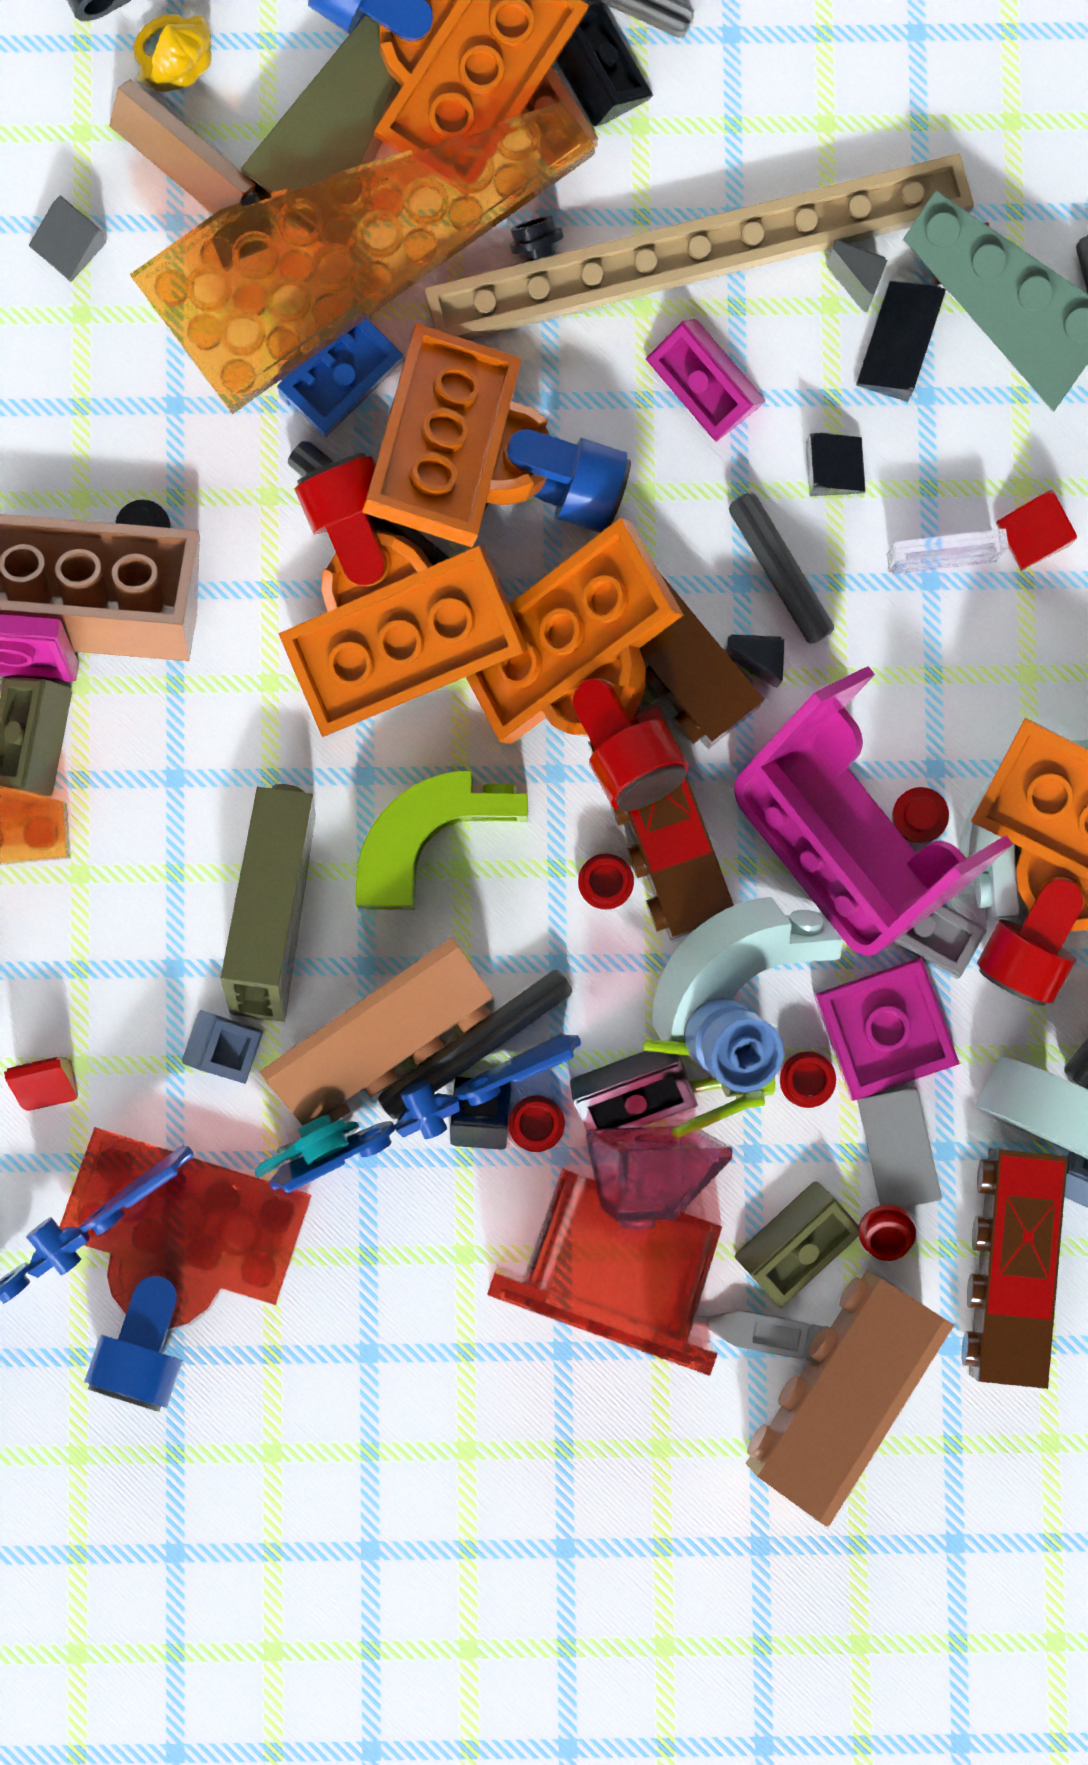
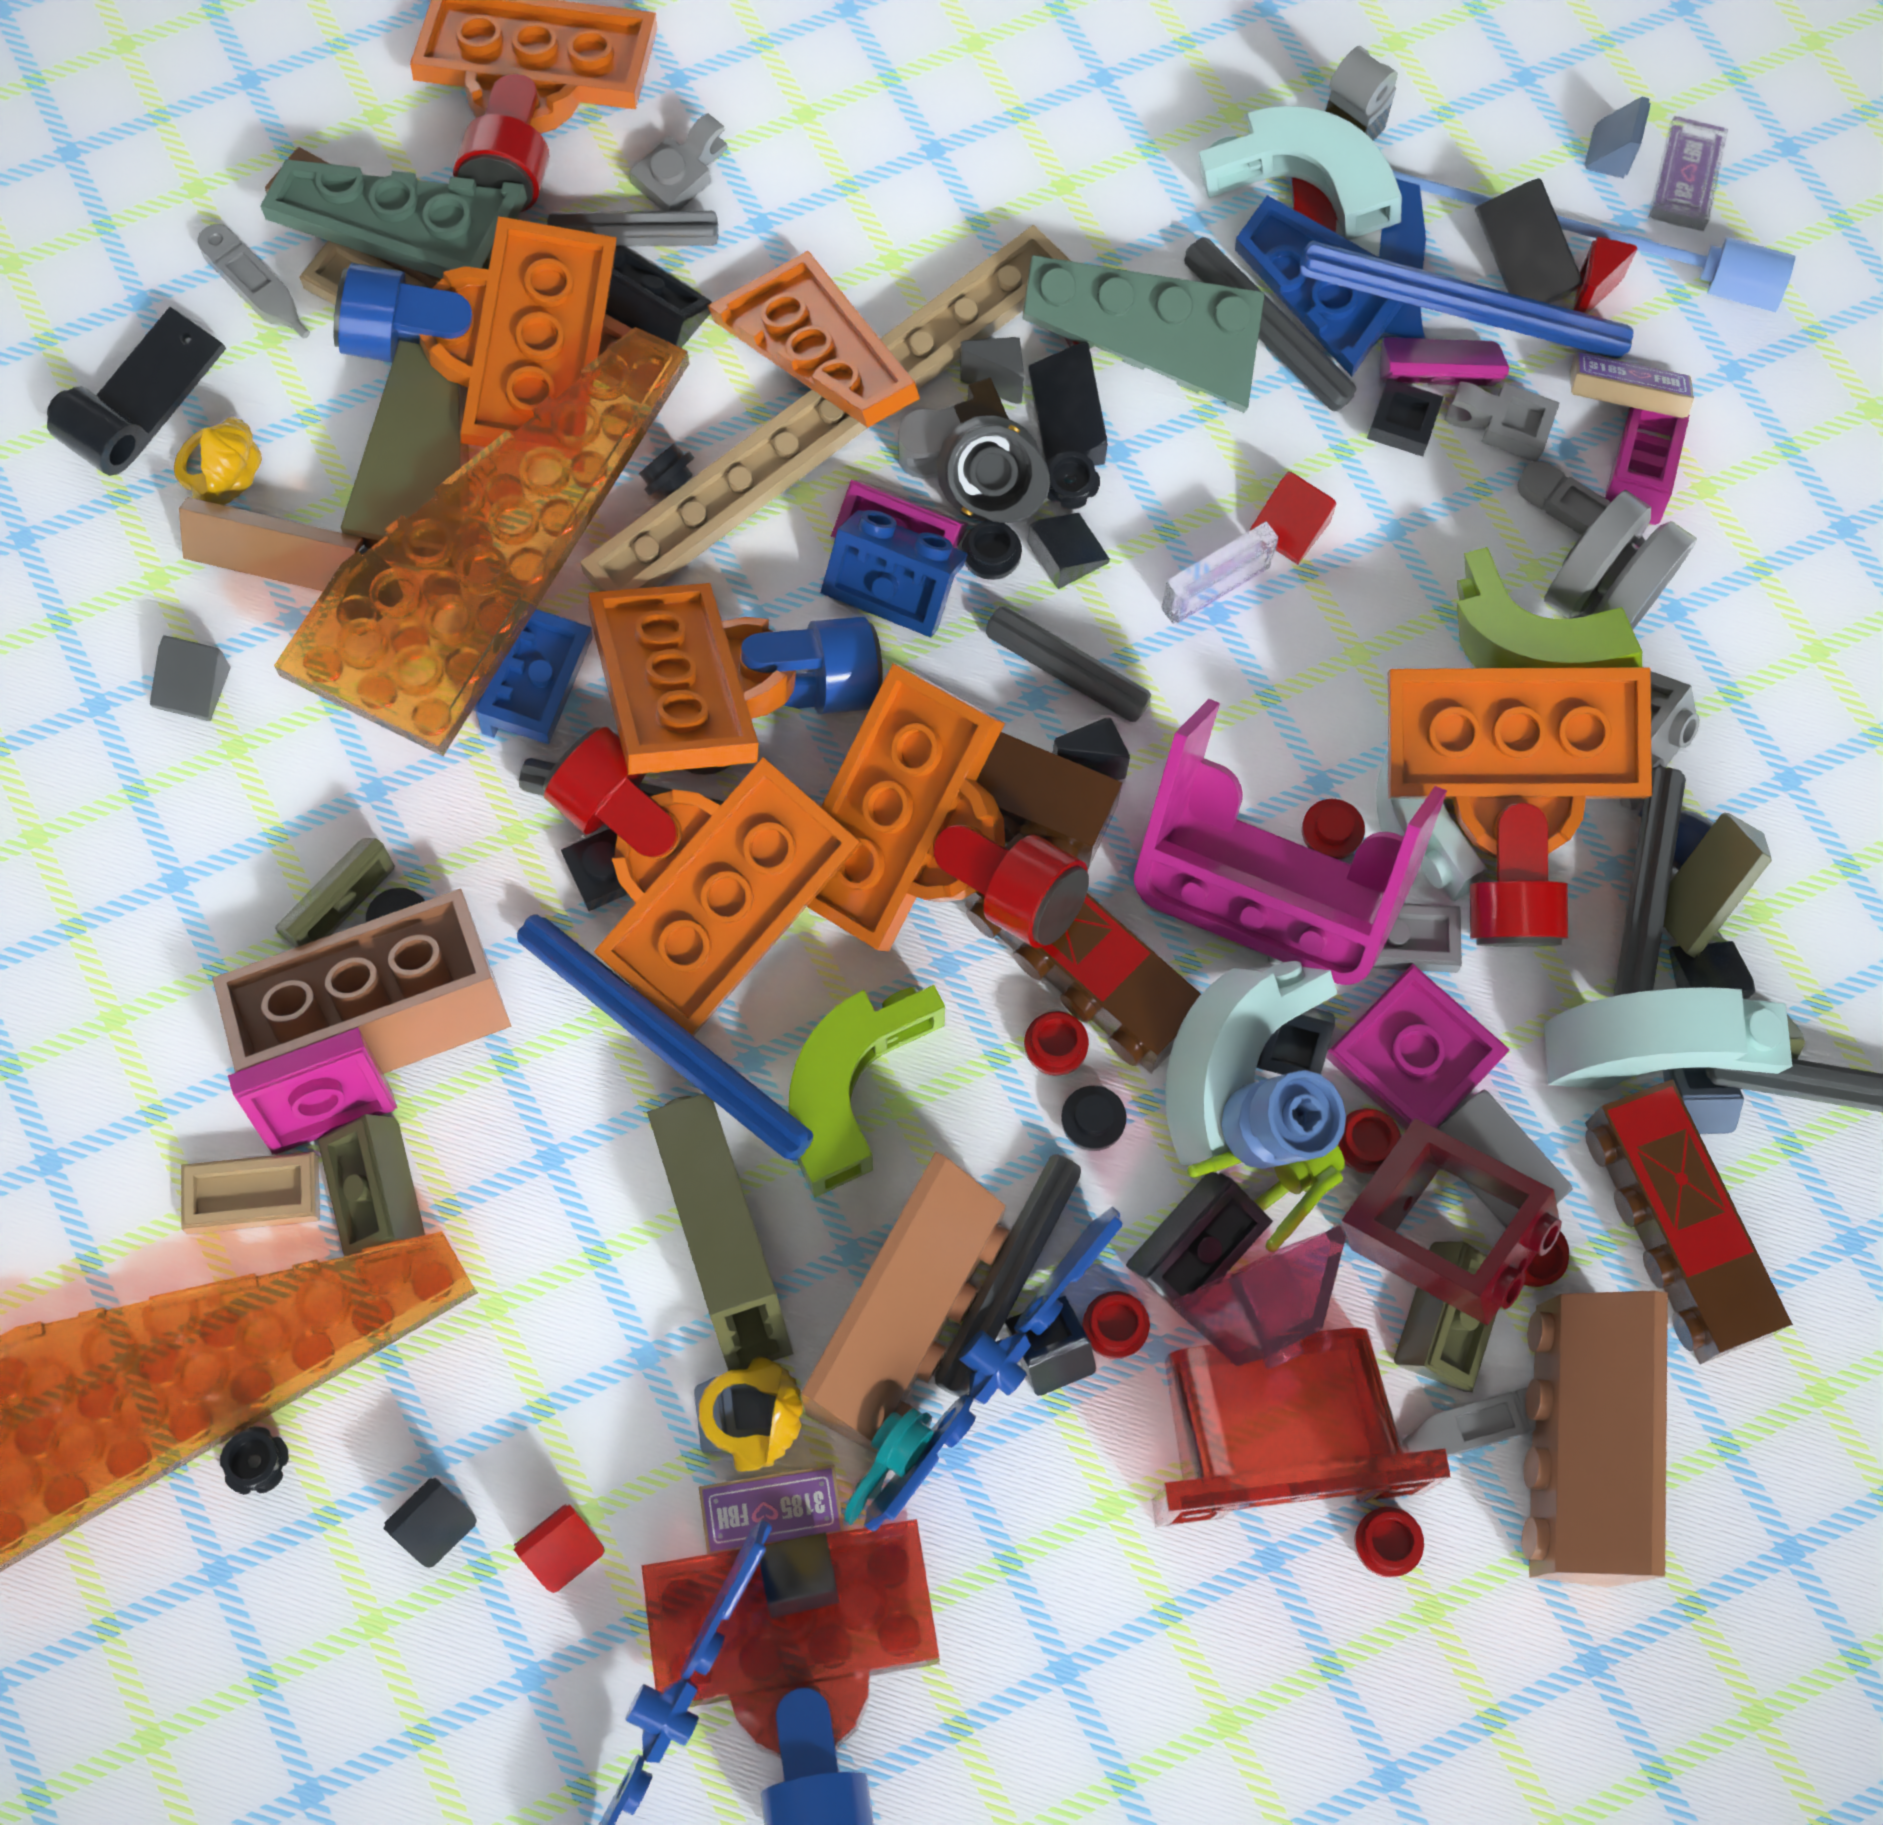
camera: 30 degrees left, 15 degrees down
none -> olive slope [275,838,395,948]
none -> blue axle [517,914,813,1161]
none -> black plate [561,828,628,912]
none -> medium lavender tile [698,1464,845,1559]
none -> yellow piece [699,1357,803,1472]
none -> orange wing [708,250,920,428]
none -> black slope [760,1532,840,1618]
none -> blue bracket [820,510,967,638]
none -> light grey leg [898,377,1009,479]
none -> dark grey piece [936,415,1050,523]
none -> black plate [962,520,1022,580]
none -> black plate [1046,451,1100,509]
none -> black plate [1061,1085,1127,1151]
none -> black slope [1256,1008,1335,1075]
none -> dark red window [1341,1118,1562,1326]
none -> red plate [1354,1506,1425,1578]

